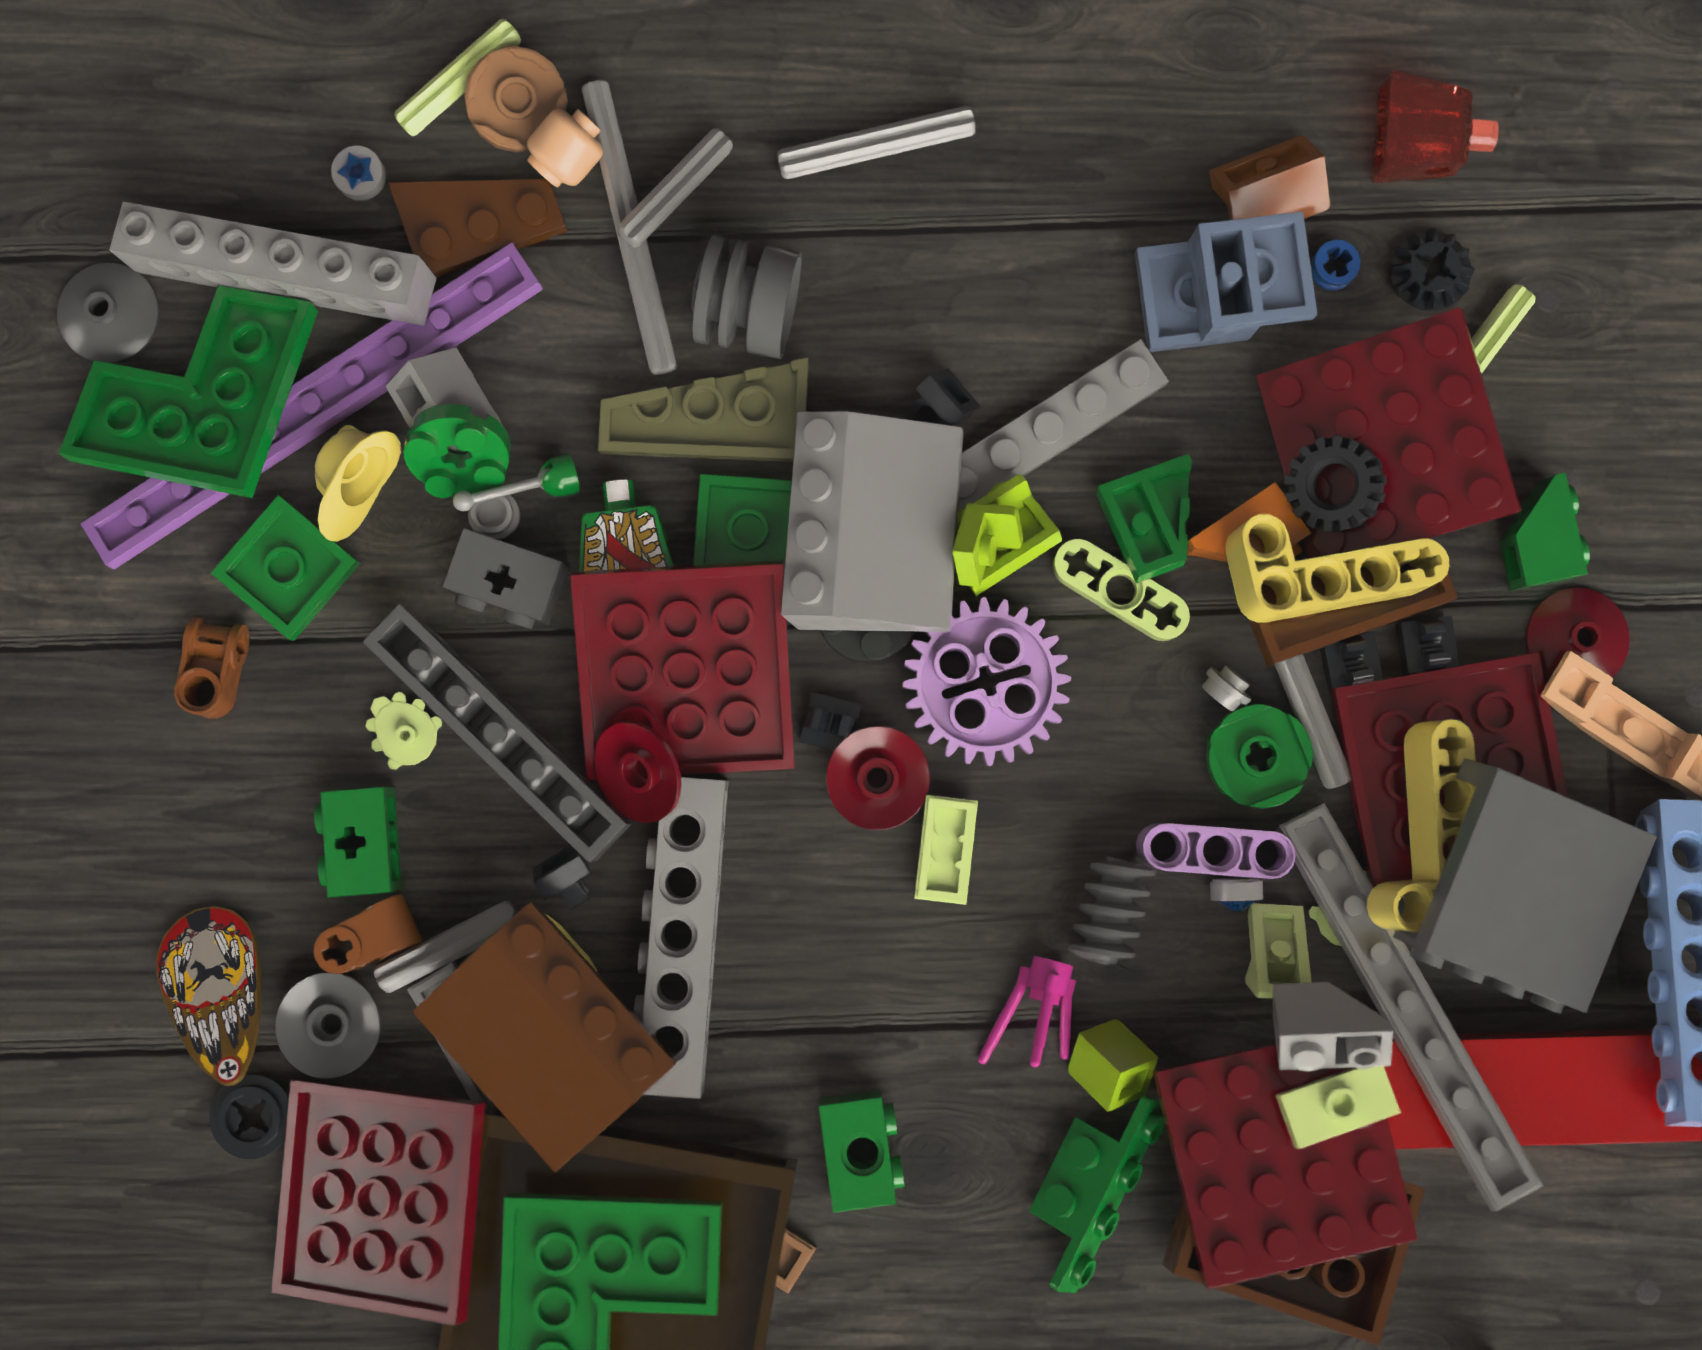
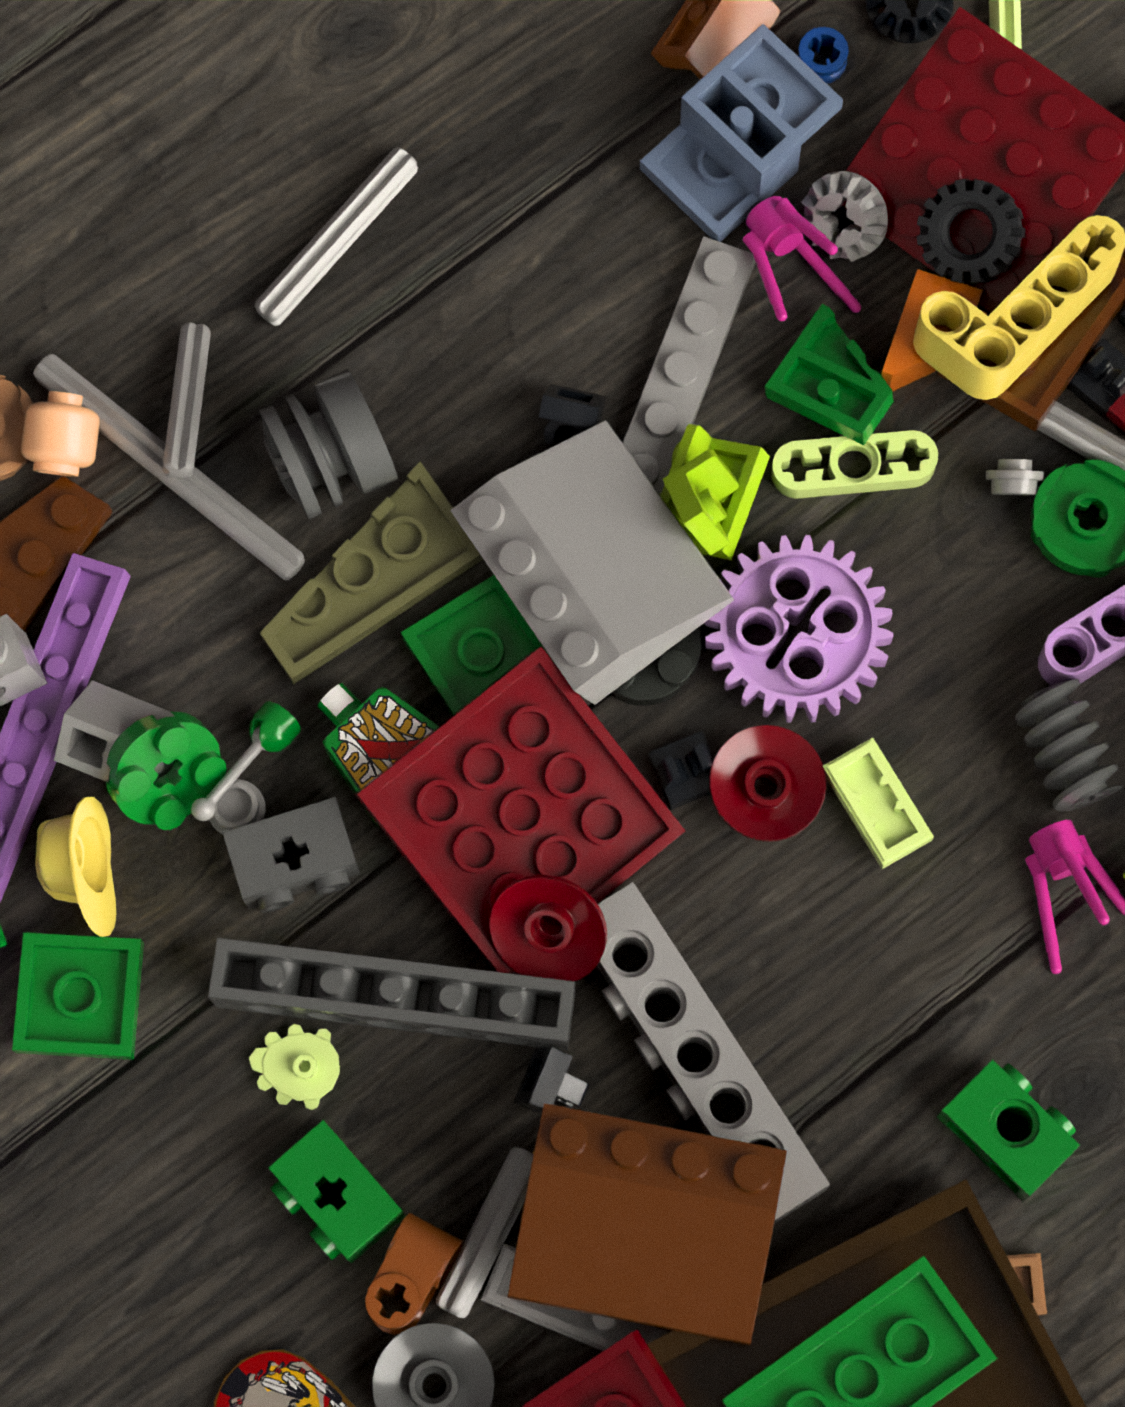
camera: 35 degrees left, 10 degrees down
dark orange piece [174,616,249,719] -> none
none -> dark pink plant [743,196,861,321]
none -> light grey gear [801,171,888,262]

